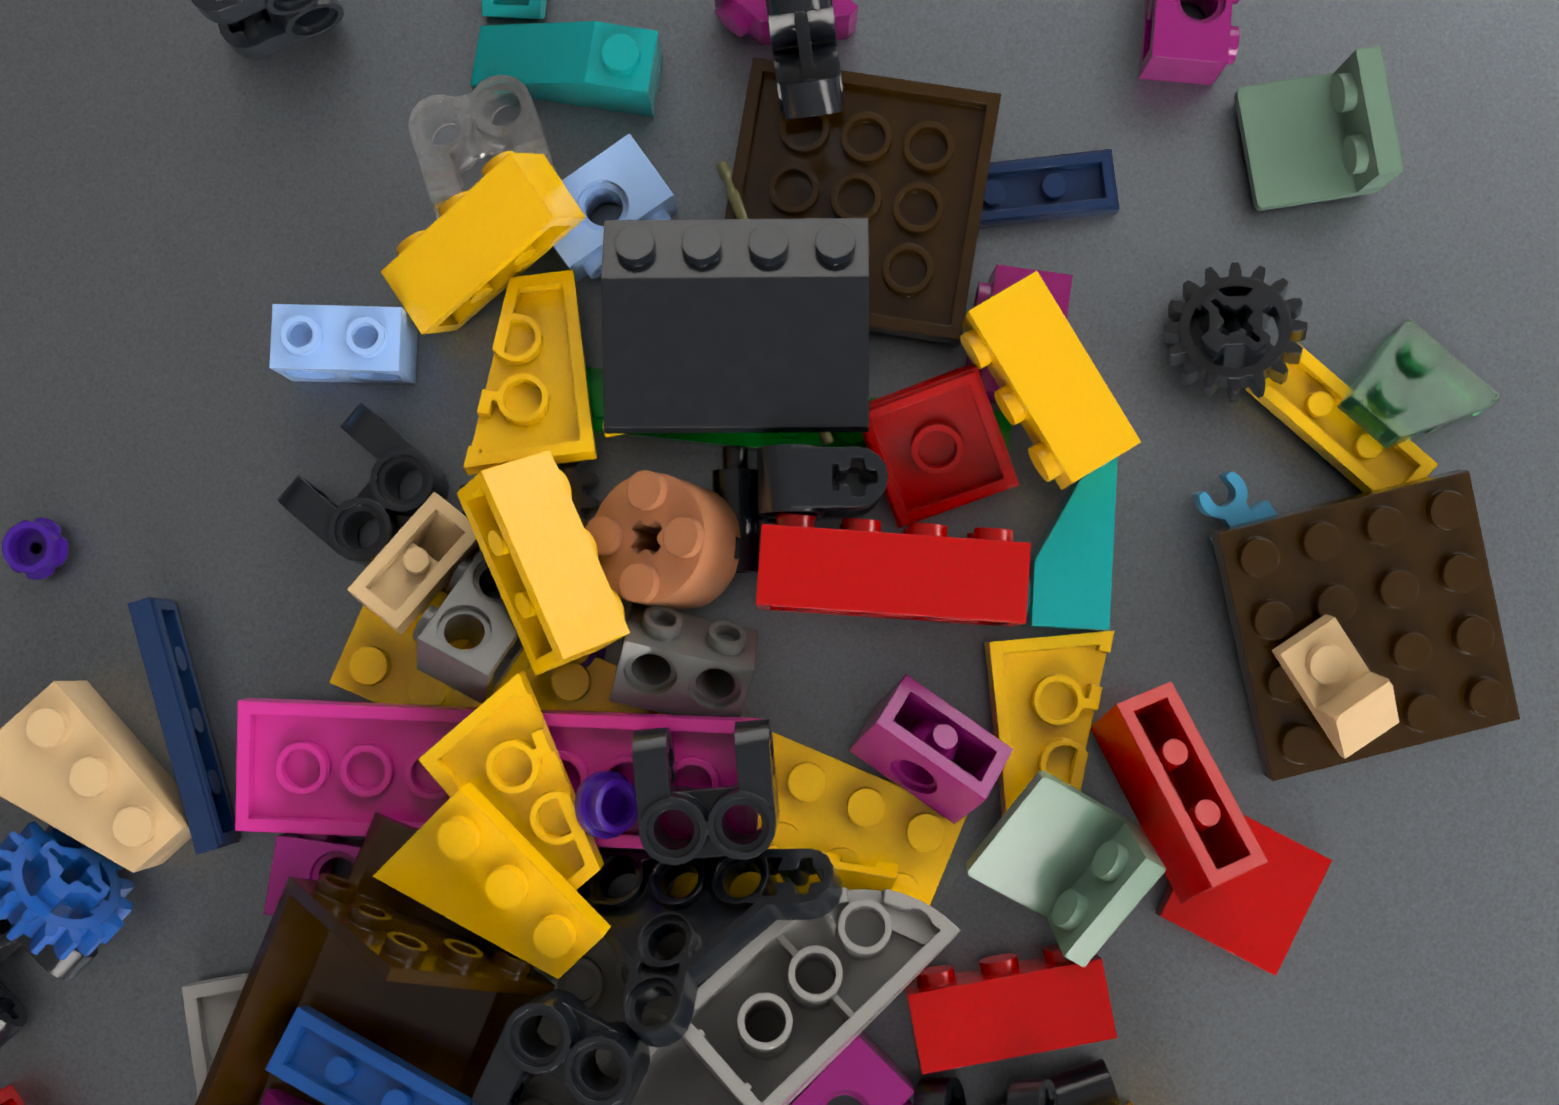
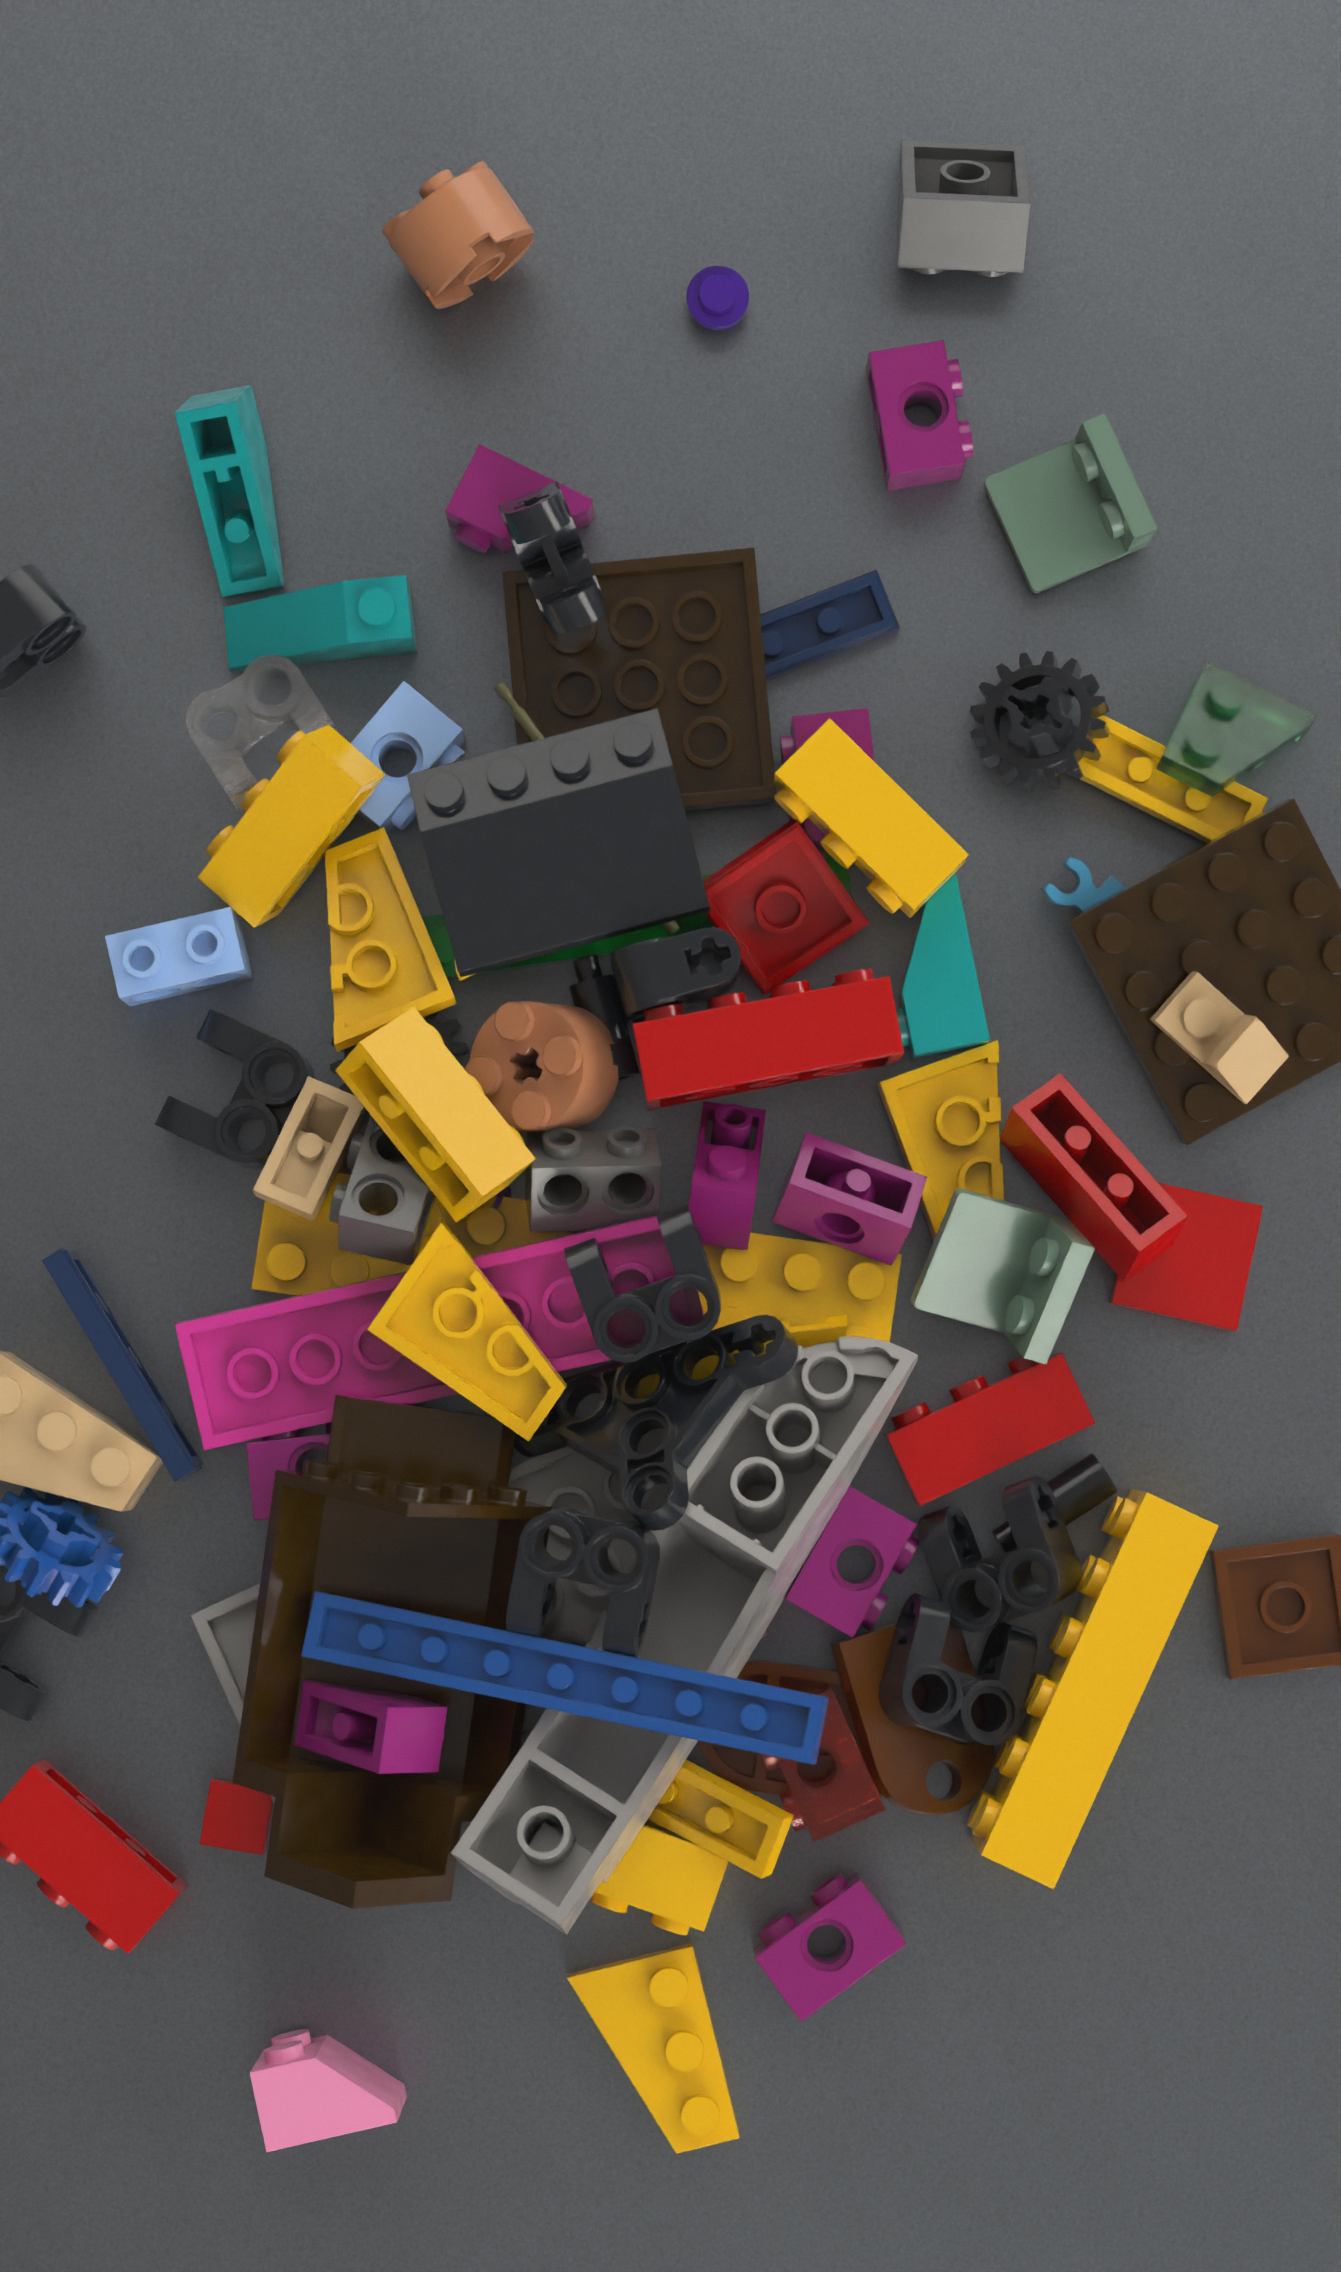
camera: 15 degrees left, 0 degrees up
yellow wing [372,781,611,979] -> none
dark purple plate [575,771,638,839] -> none
none -> magenta slope [689,1101,766,1250]

